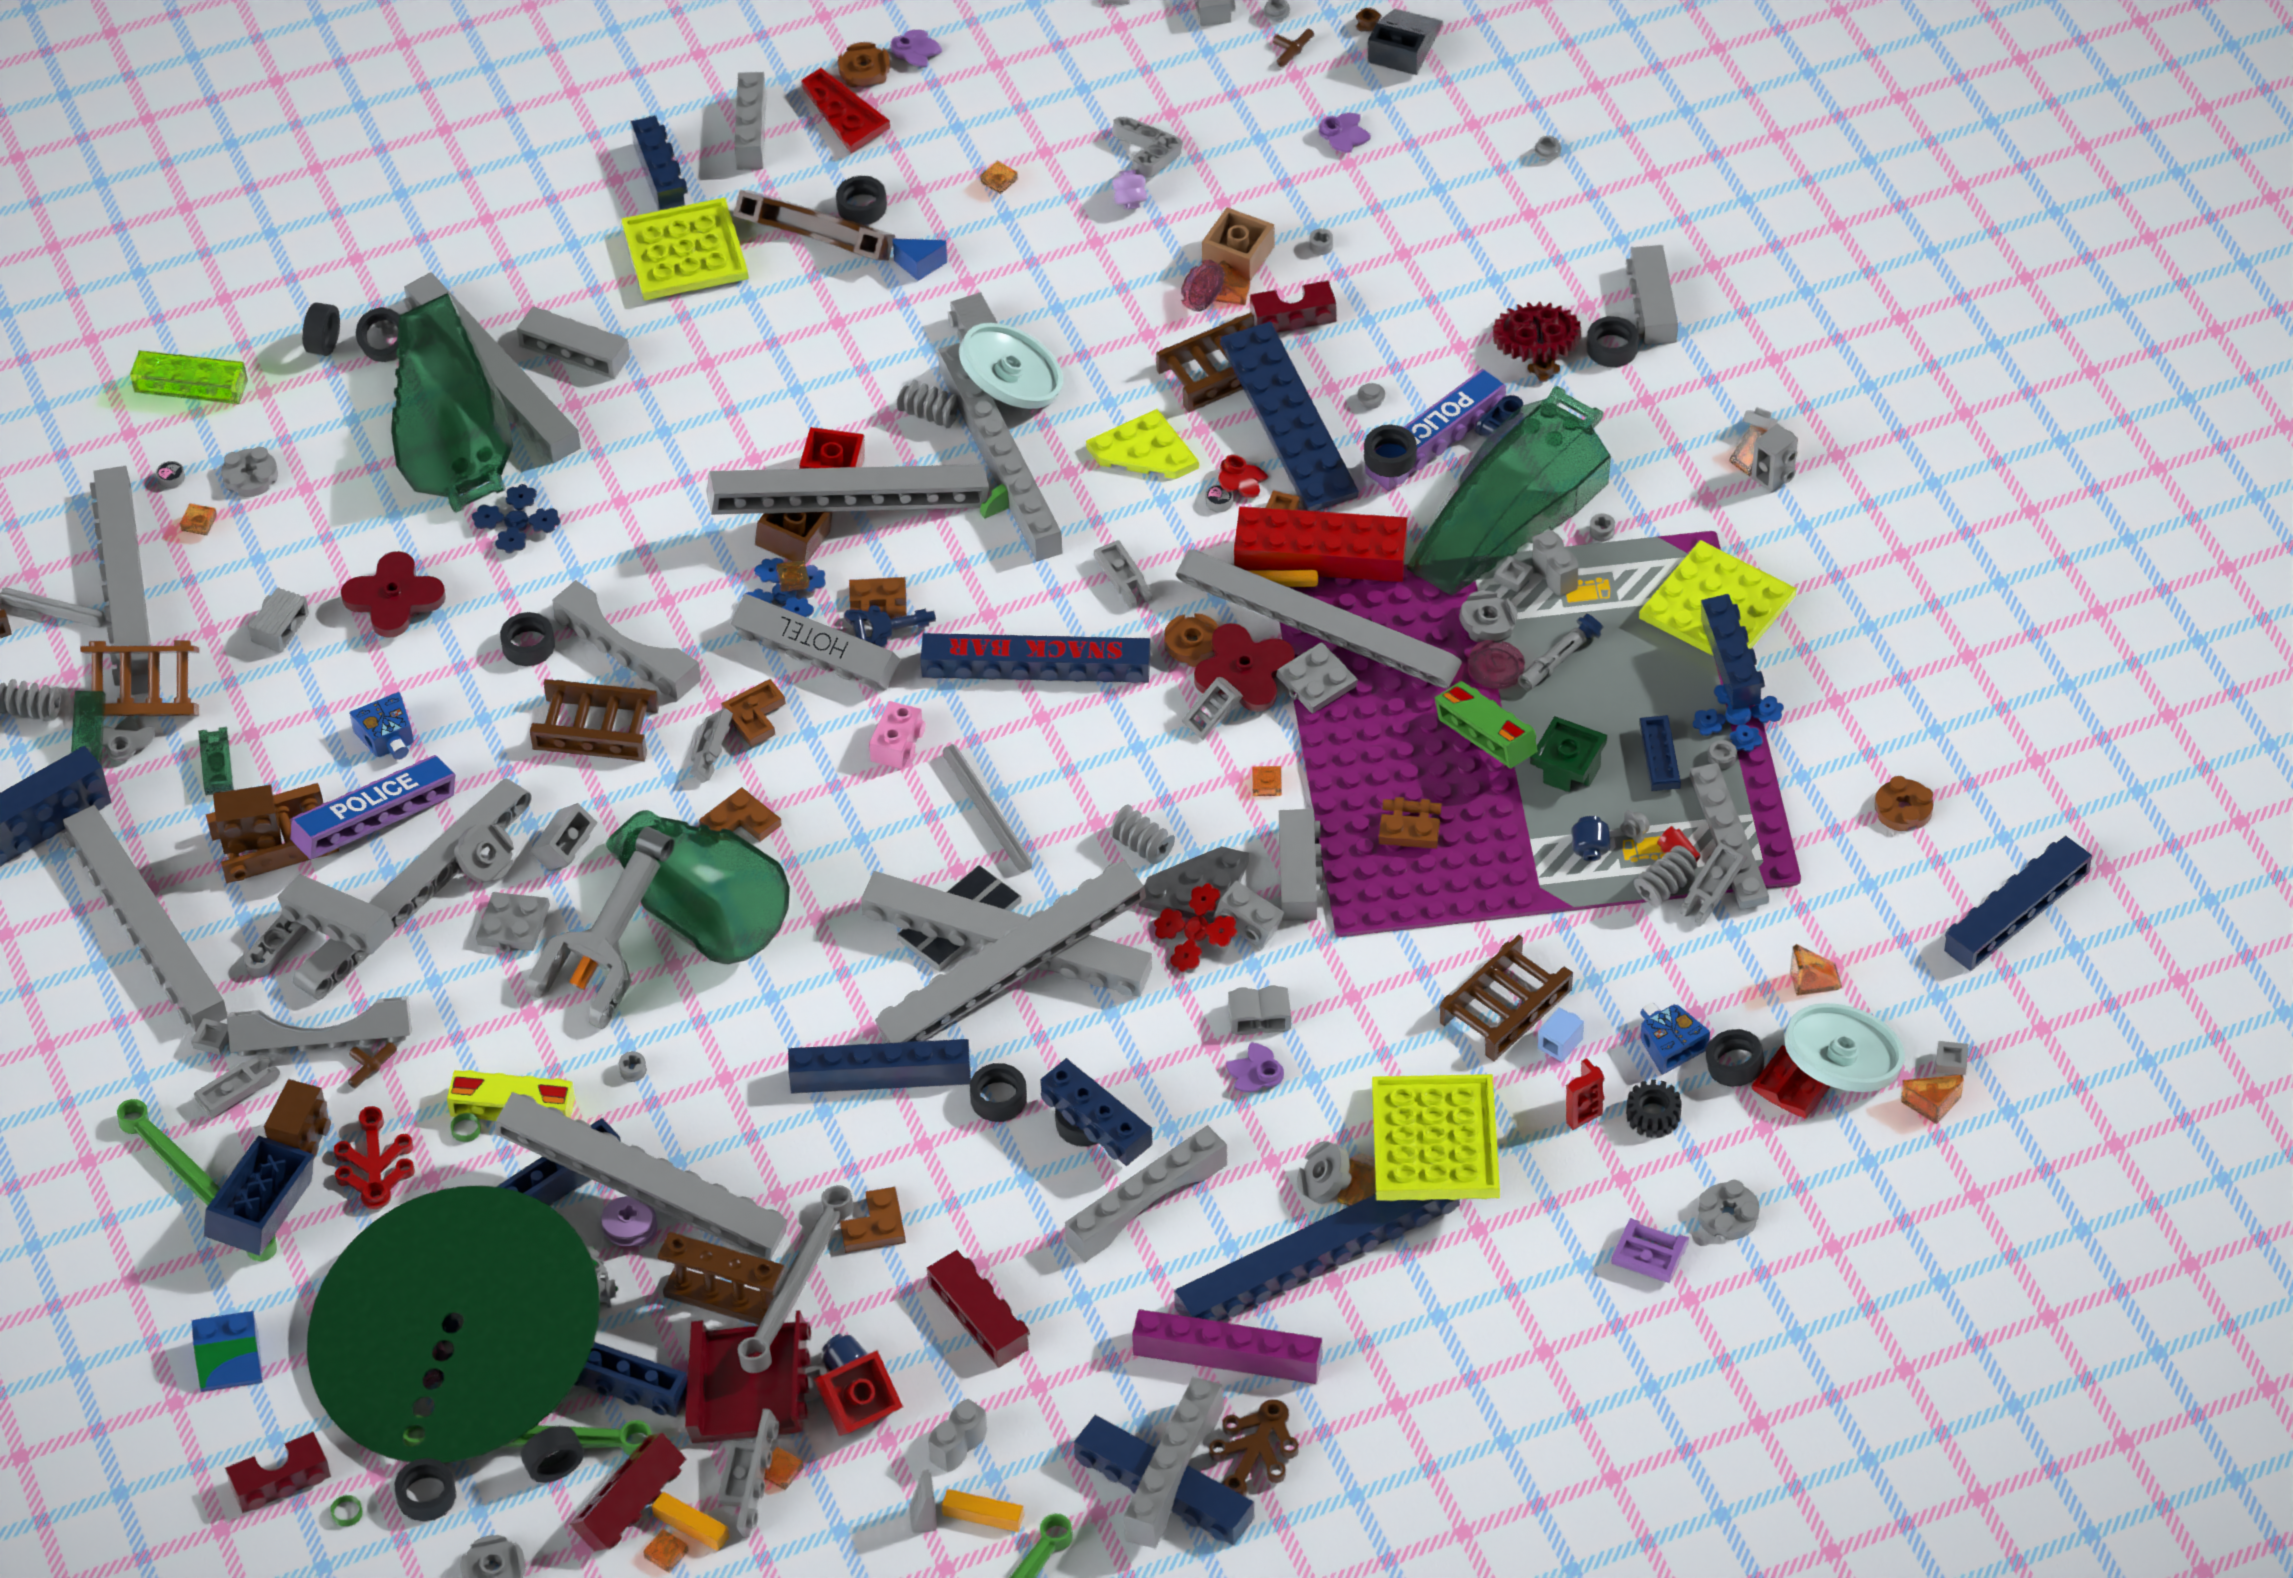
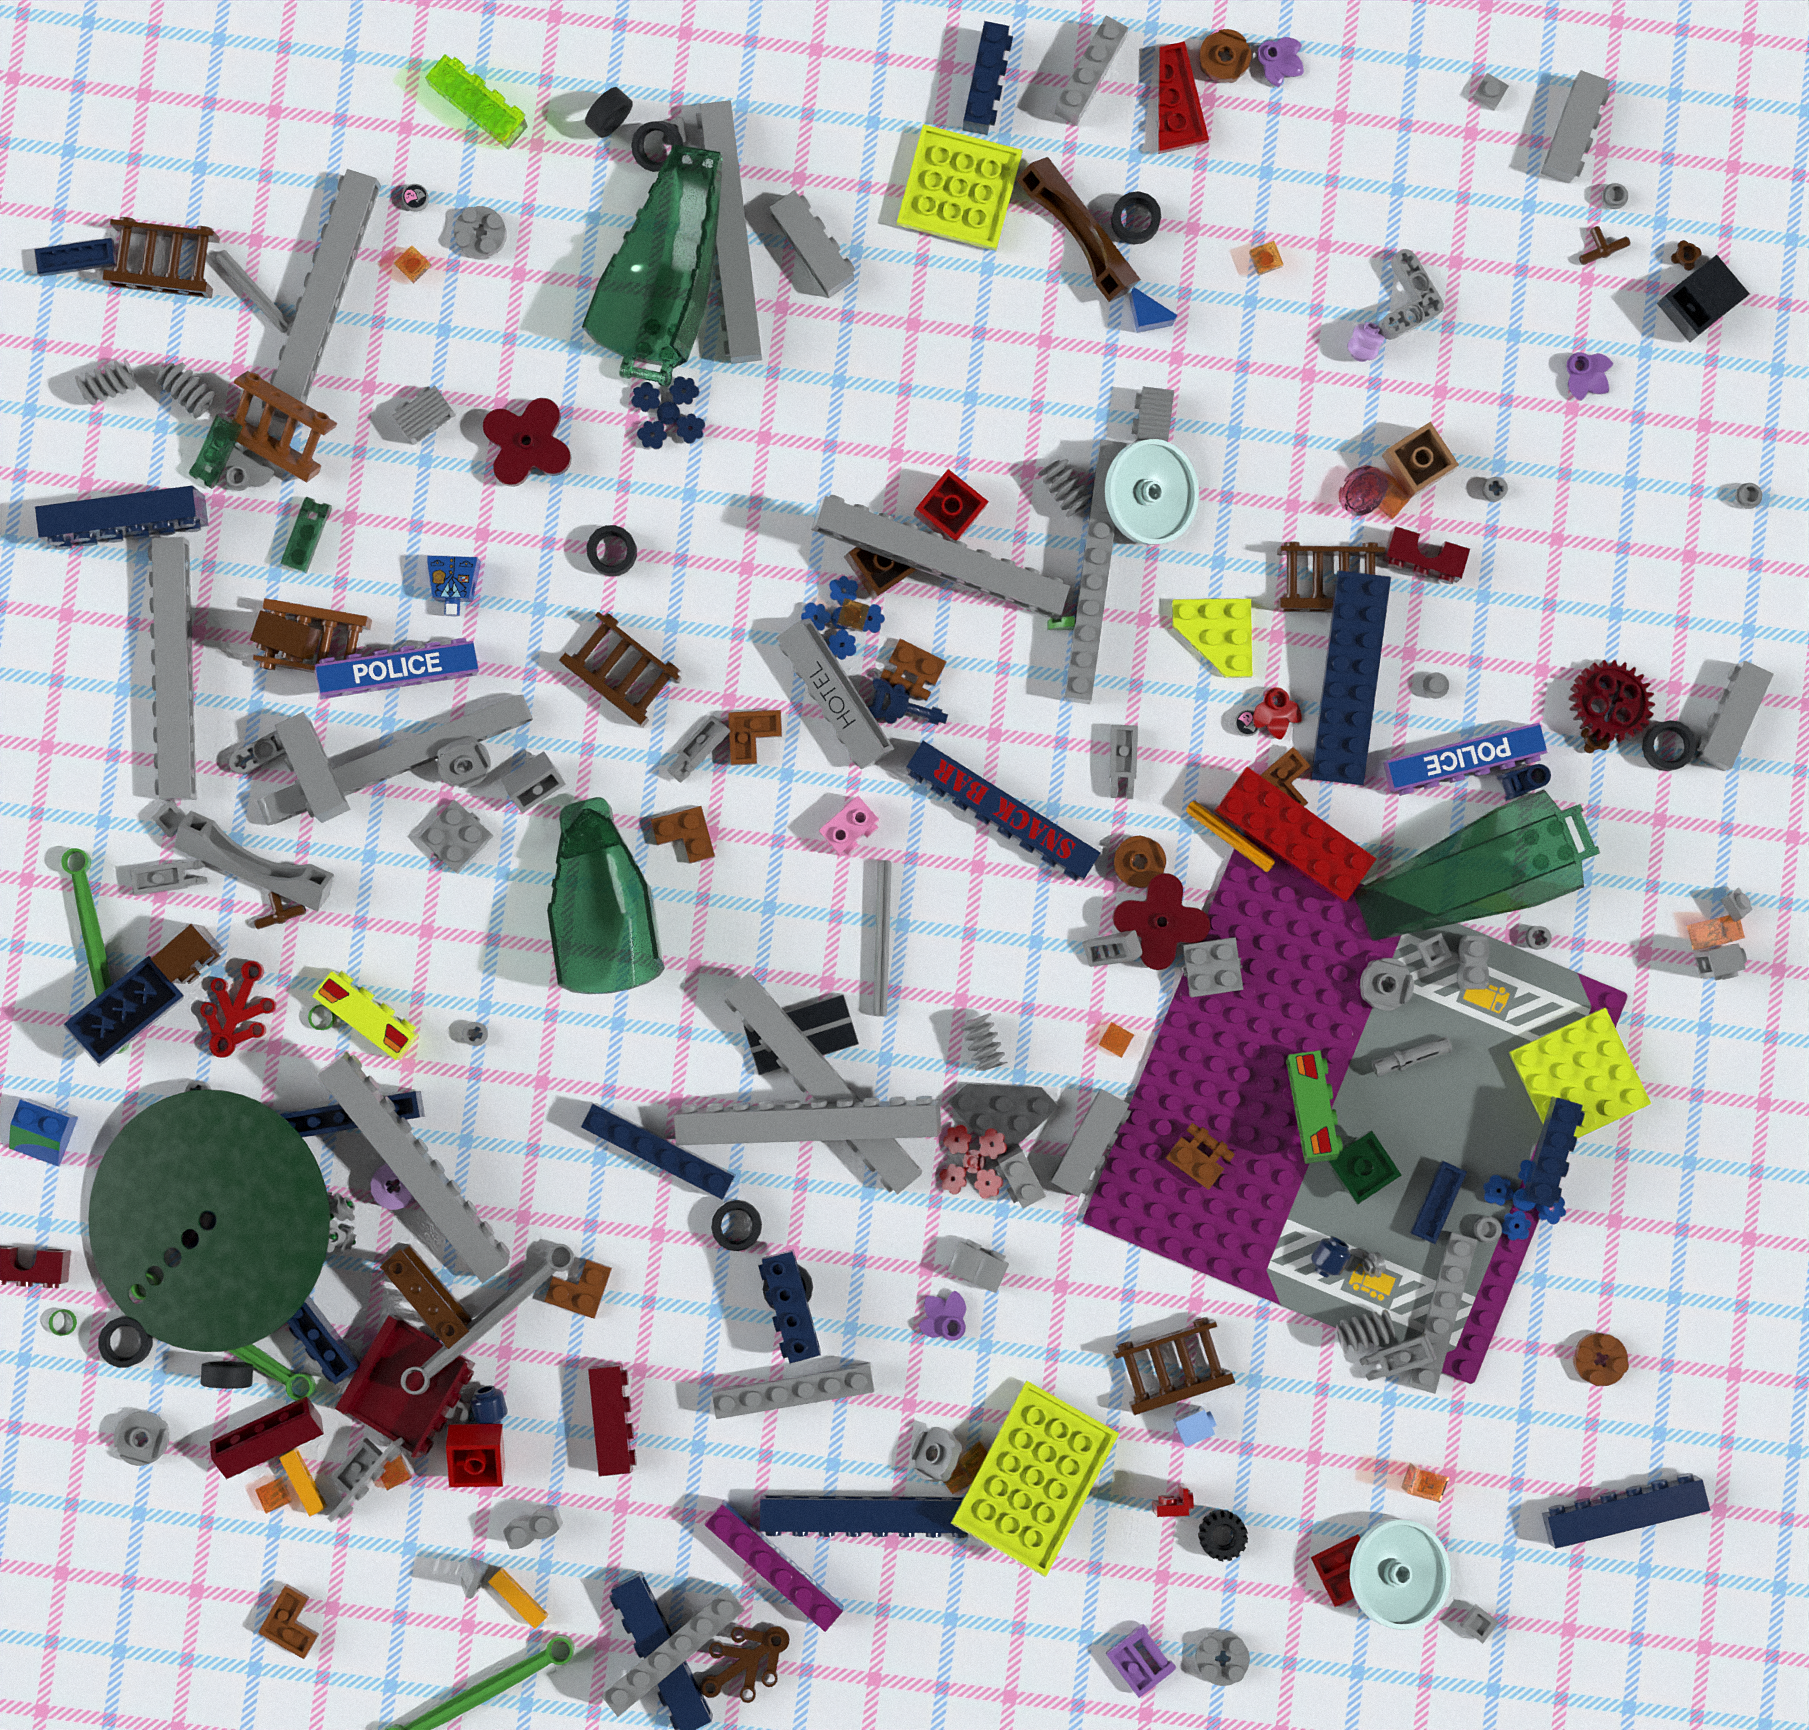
camera: 25 degrees right, 35 degrees up
light grey piece [525,826,675,1029] -> none
light grey arch [552,580,701,701] -> none
light grey beam [1175,549,1462,689] -> none
black tyre [1364,424,1417,478] -> none
clear pink tile [1467,640,1525,689] -> none
dark blue plate [1576,613,1604,639] -> none
blue torso [1640,1002,1710,1075] -> none
red cone [1657,826,1701,862] -> none
black tyre [1706,1029,1765,1087] -> none
clear orange slope [1900,1075,1964,1124] -> none

